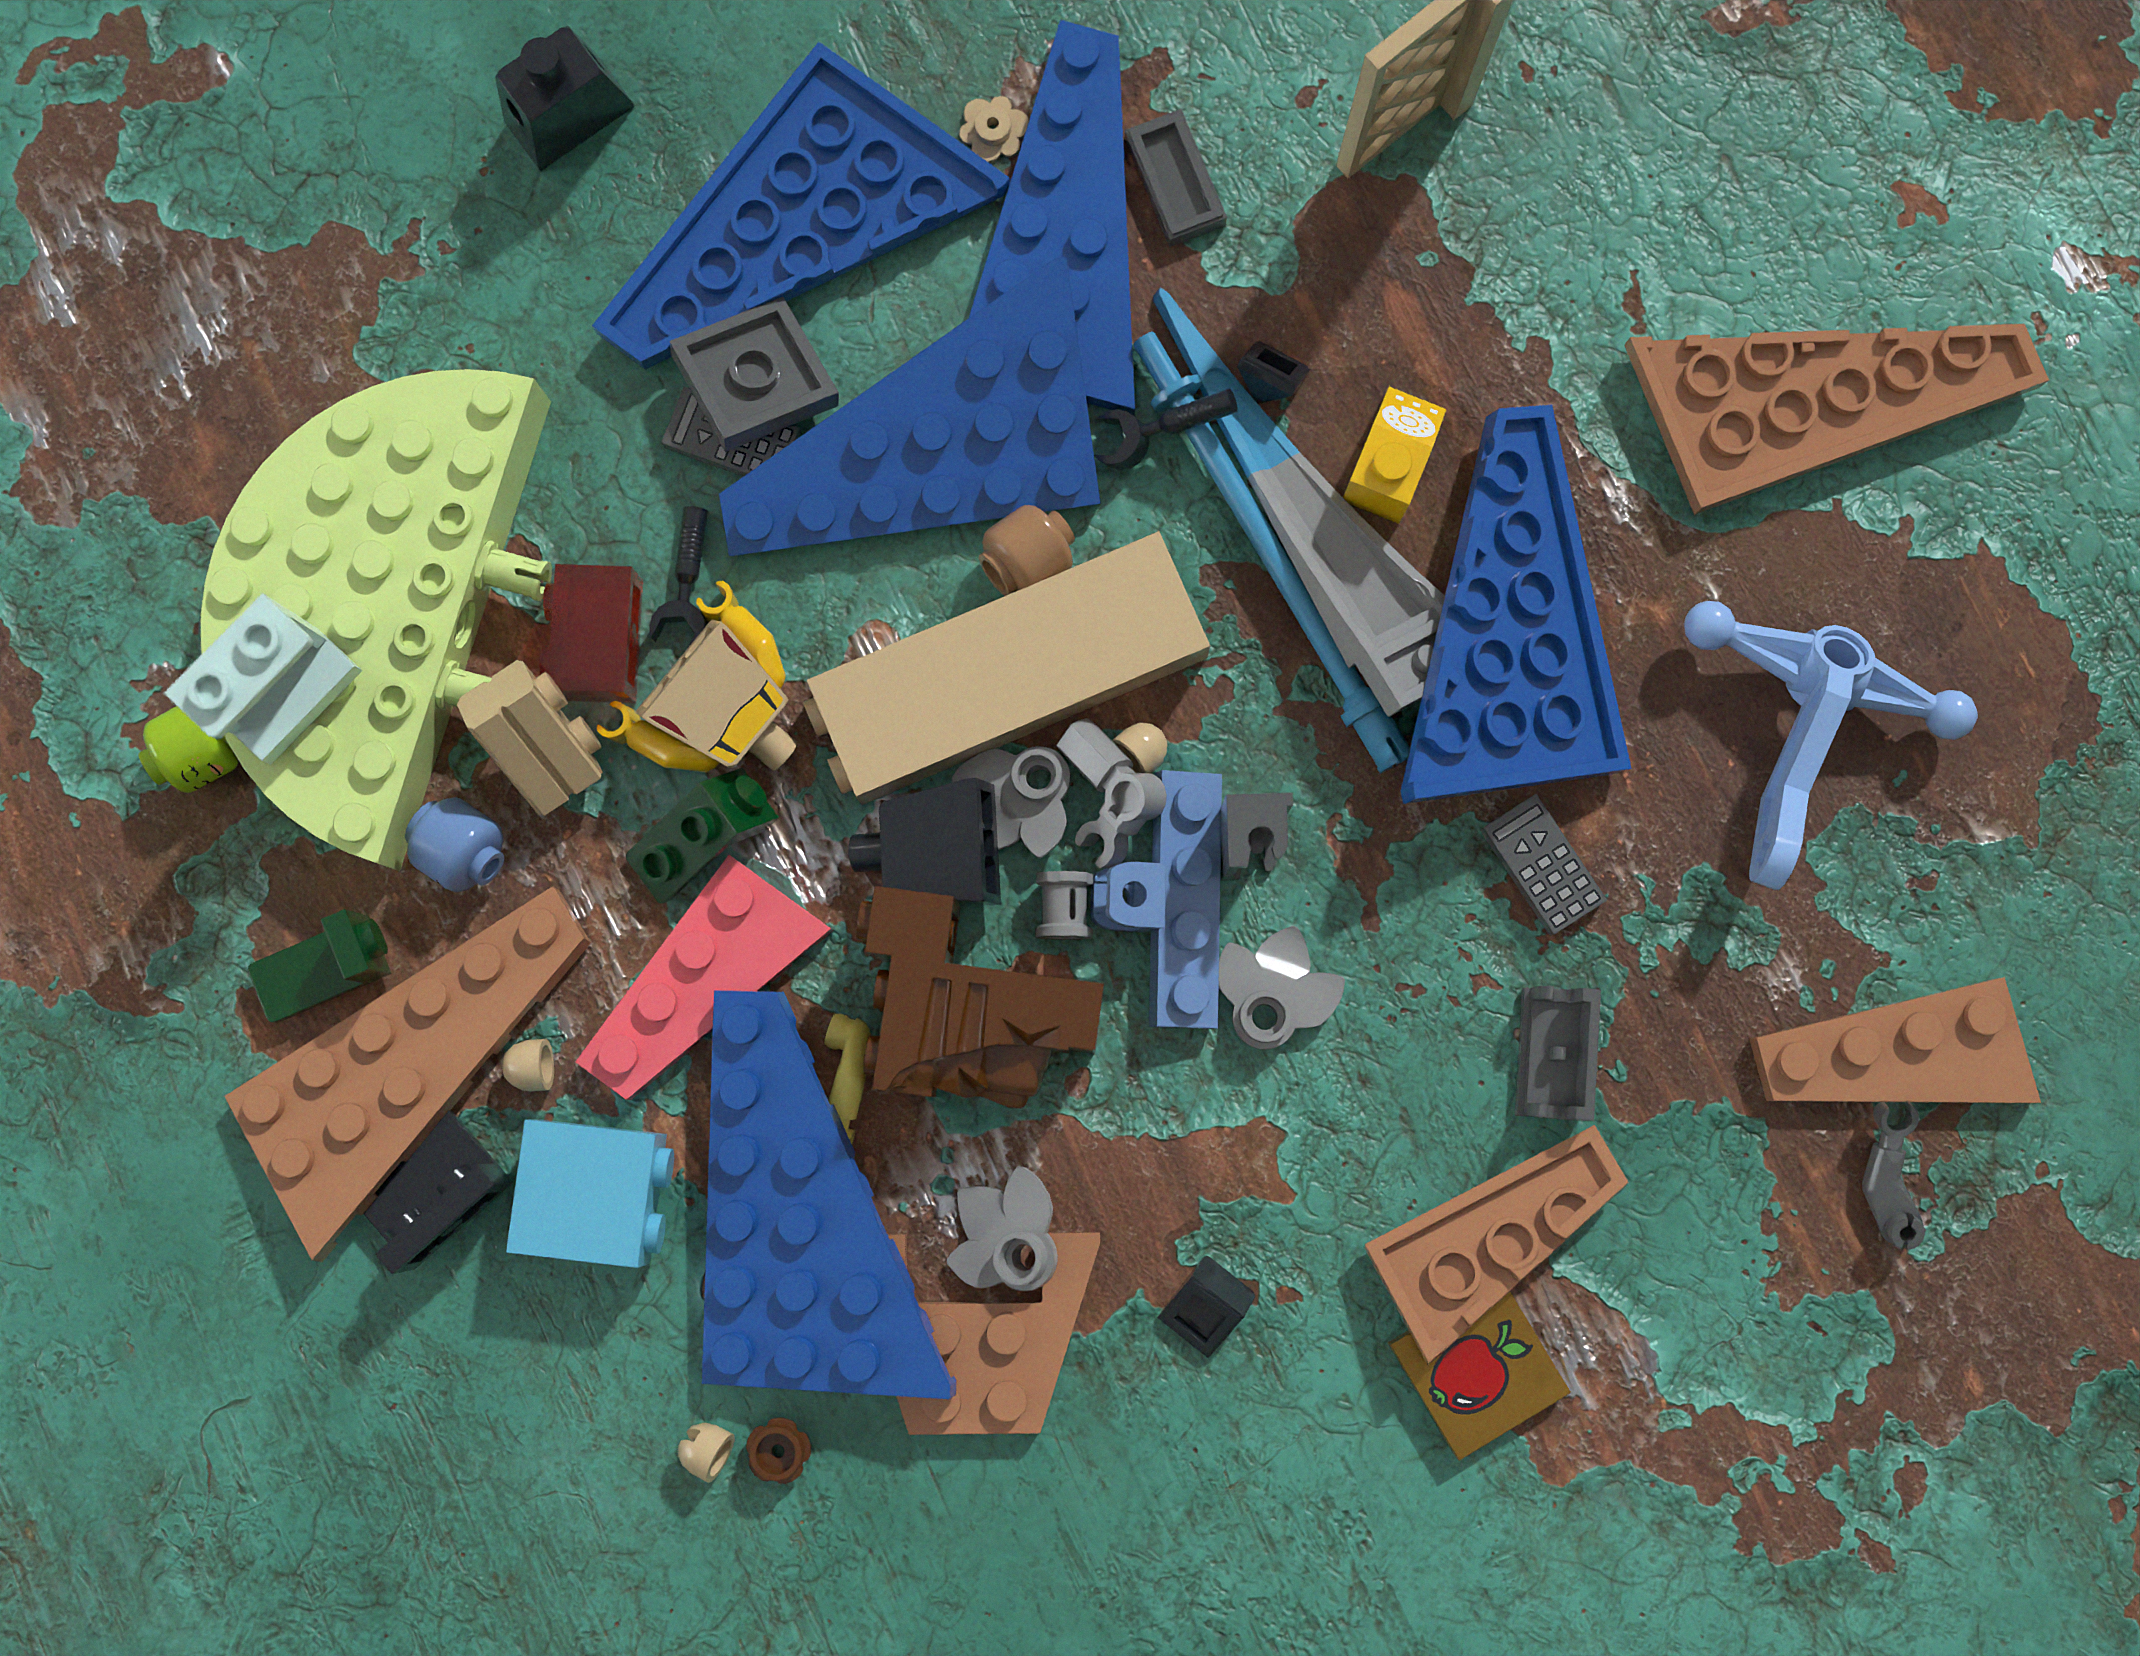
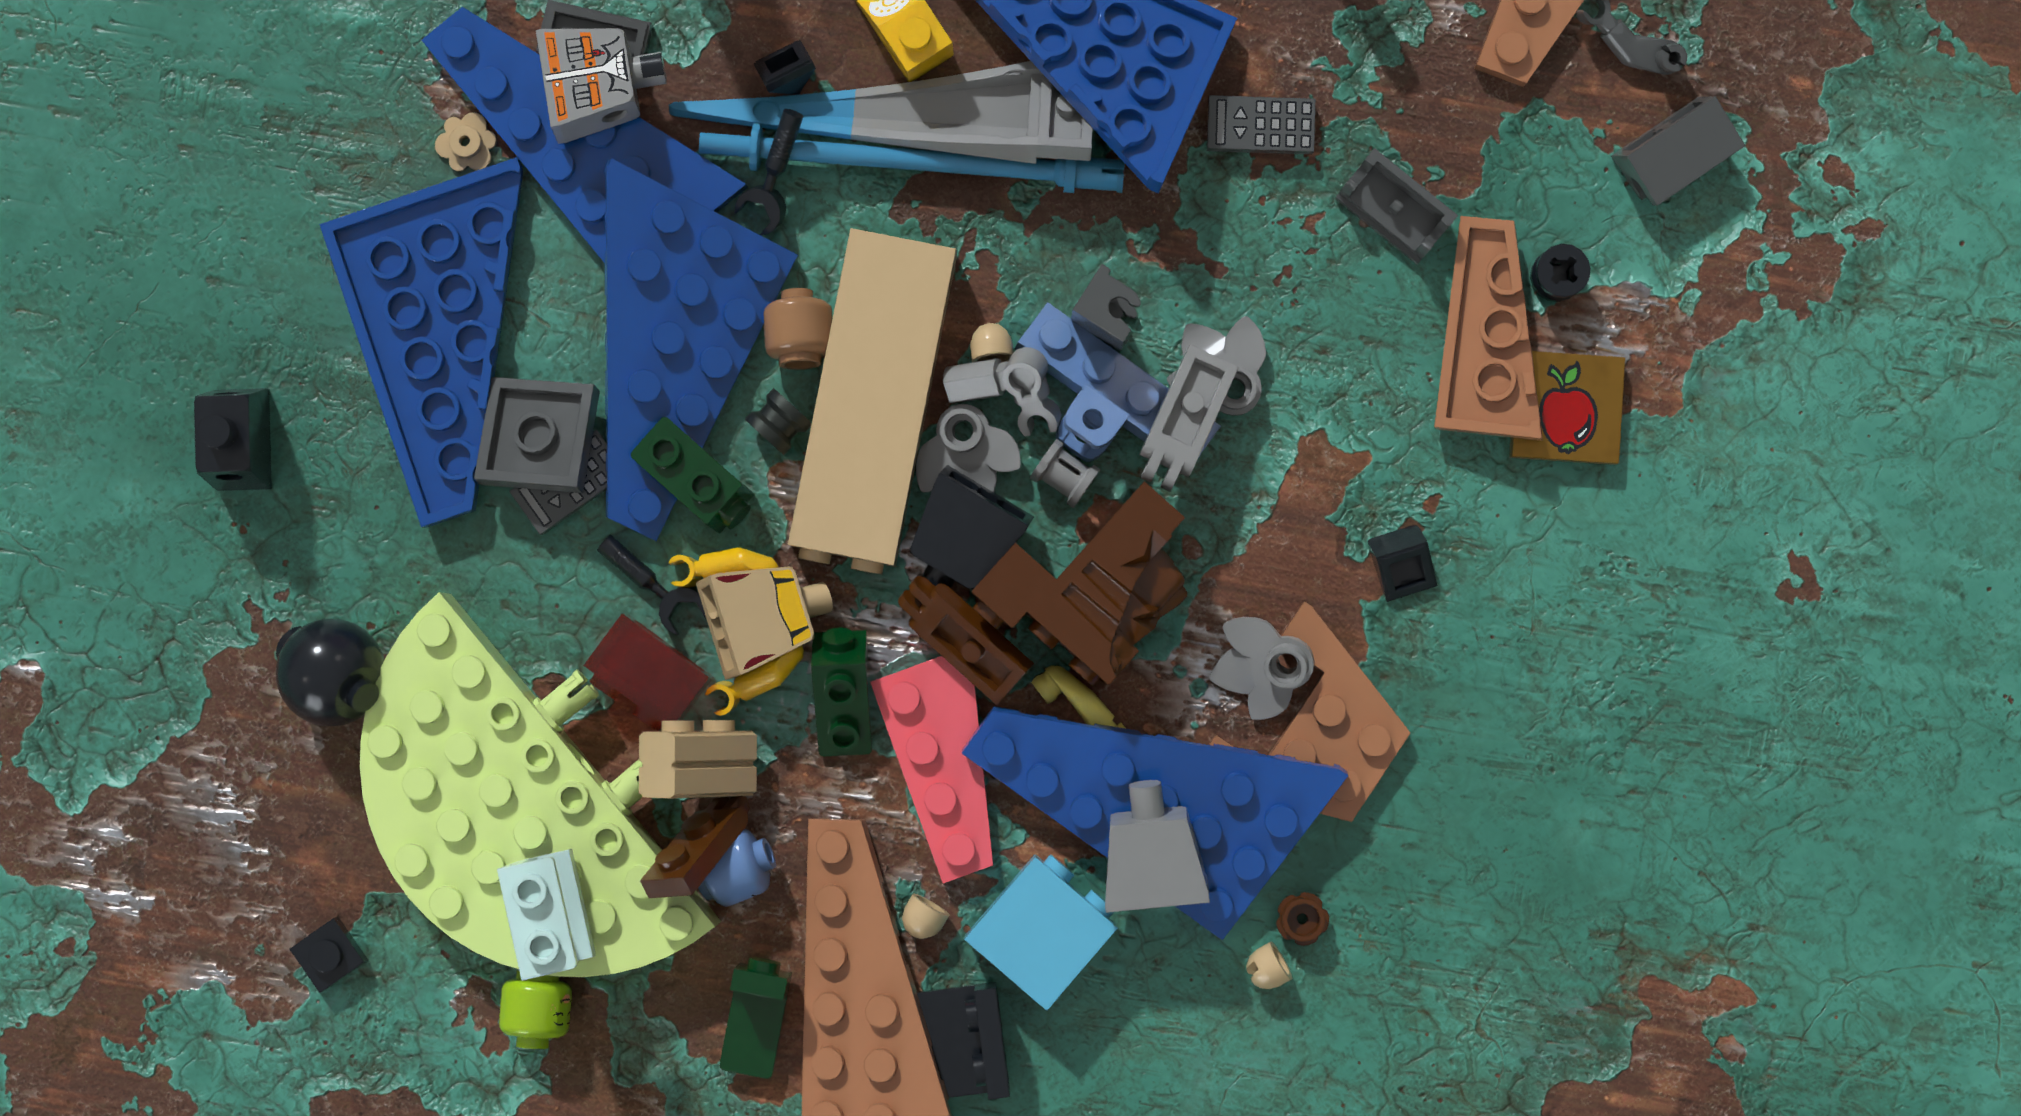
camera: 55 degrees left, 5 degrees up
none -> black brick [276,619,385,726]
none -> black plate [290,916,368,993]
none -> light grey torso [536,28,667,144]
none -> dark green bracket [631,417,755,534]
none -> reddish brown hinge [640,796,750,898]
none -> pearl dark grey wheel [745,388,812,455]
none -> reddish brown hinge [898,576,1034,705]
none -> light grey torso [1105,780,1210,913]
none -> light grey hinge [1139,344,1239,492]
none -> black wheel [1530,244,1591,302]
none -> dark grey hinge [1611,96,1745,206]

